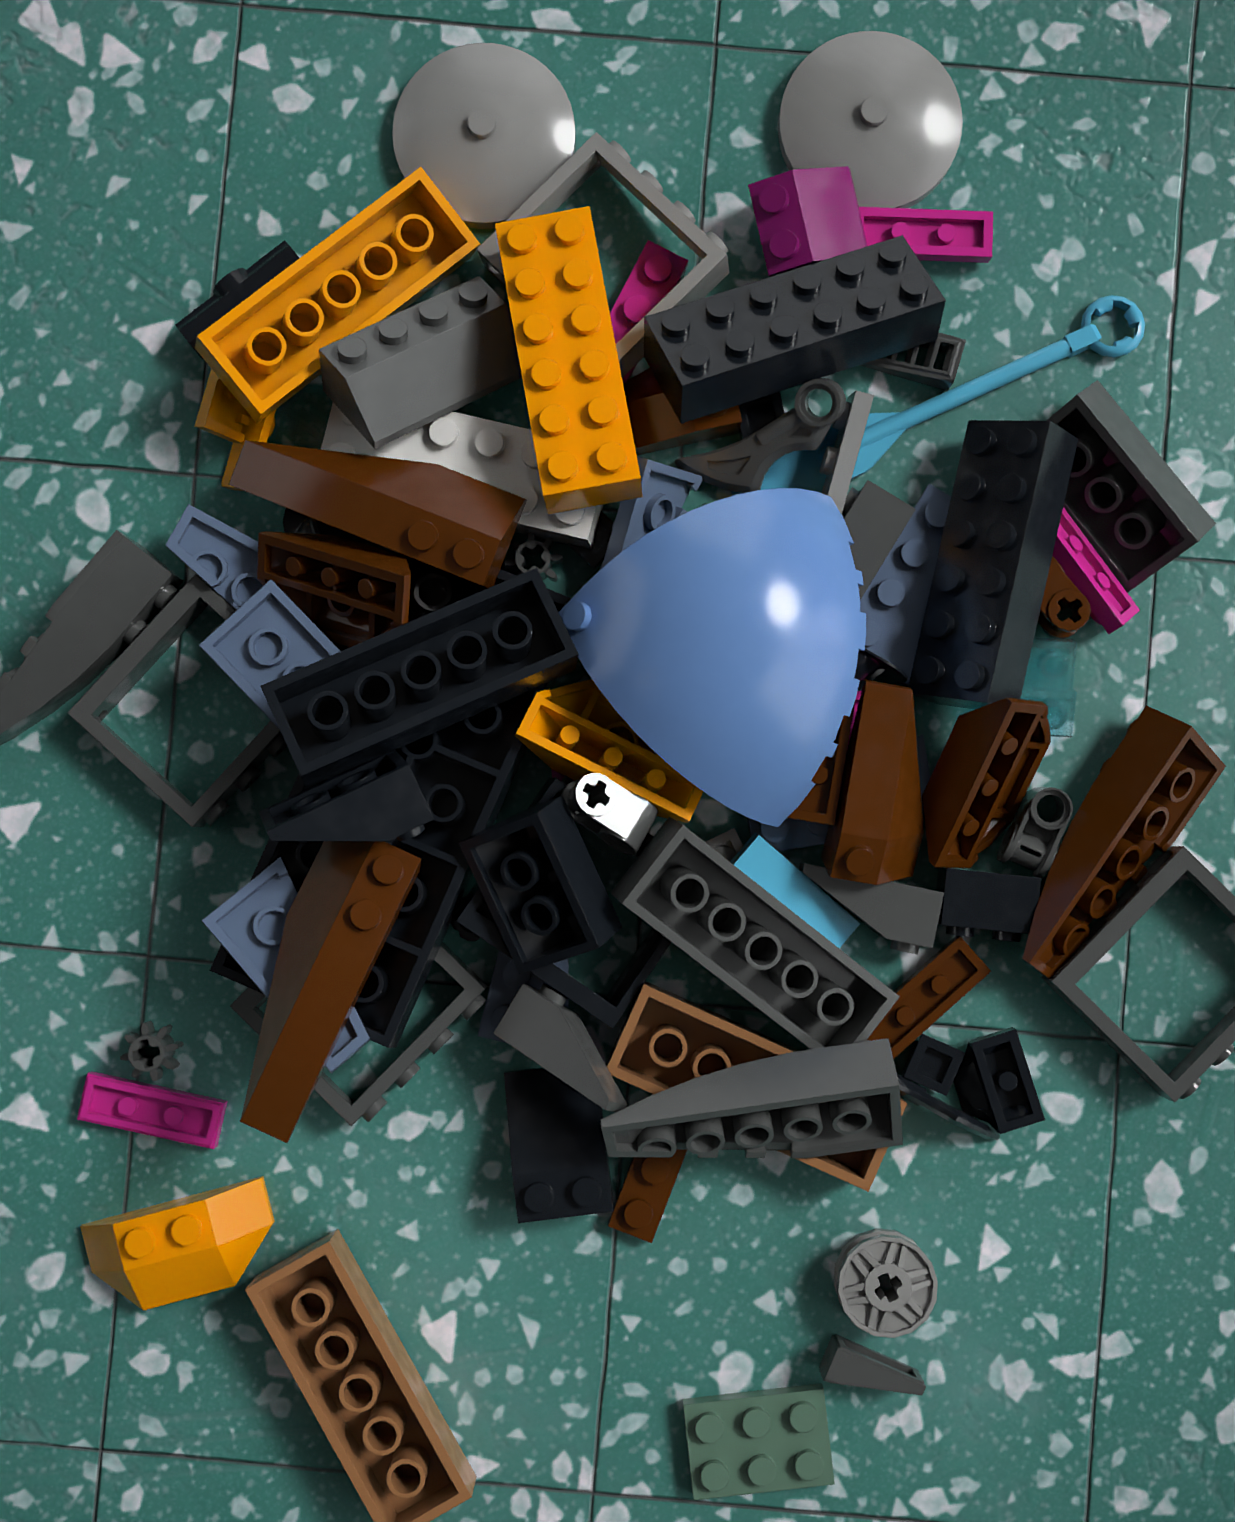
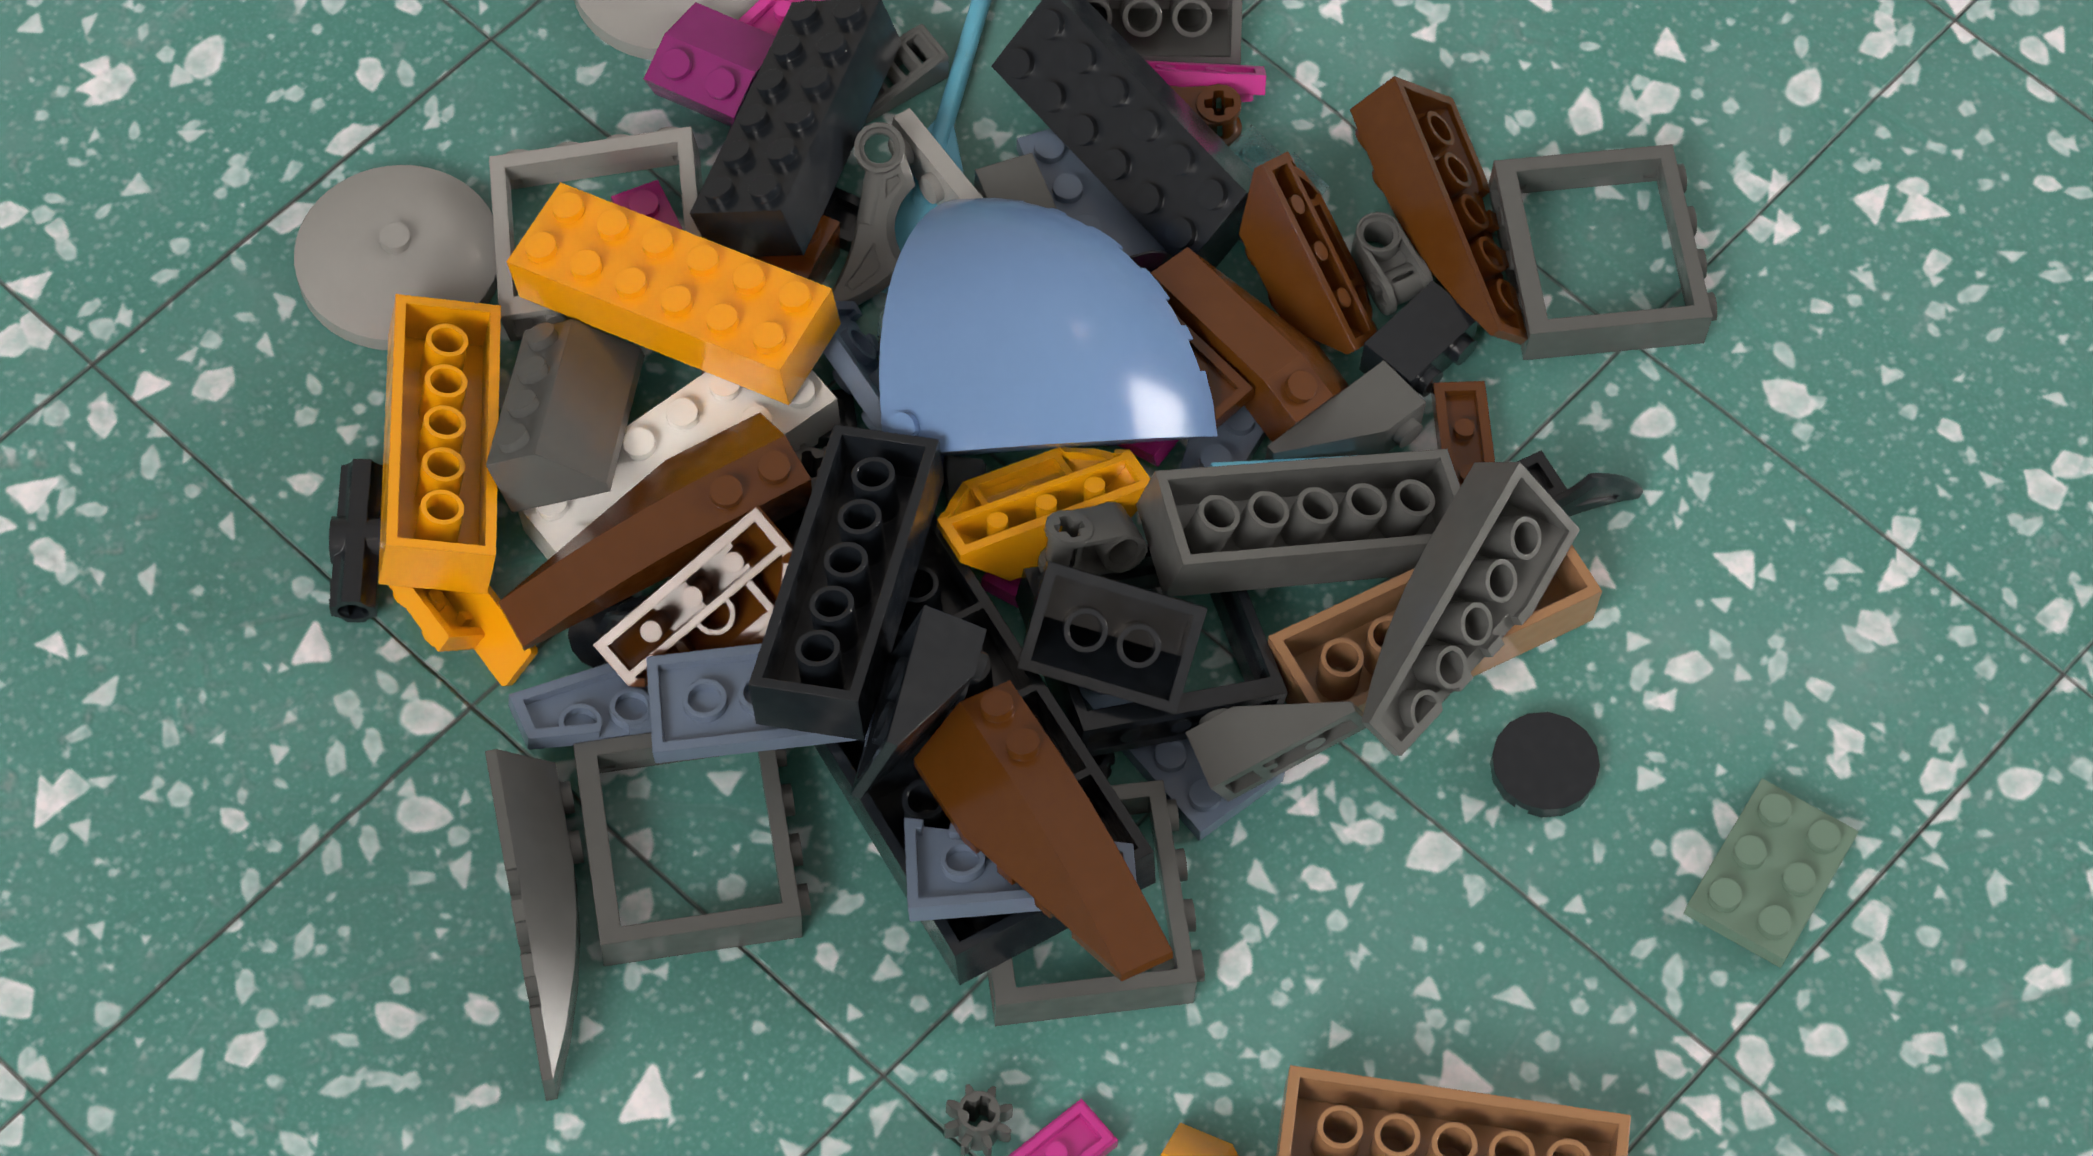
camera: 55 degrees left, 25 degrees down
black slope [504,1067,614,1223] -> none
reddish brown plate [608,1149,687,1243] -> none
dark grey slope [819,1334,926,1395] -> none
light grey wheel [833,1228,938,1338] -> none
black slope [953,1027,1045,1134] -> none
none -> black tile [1490,712,1600,817]

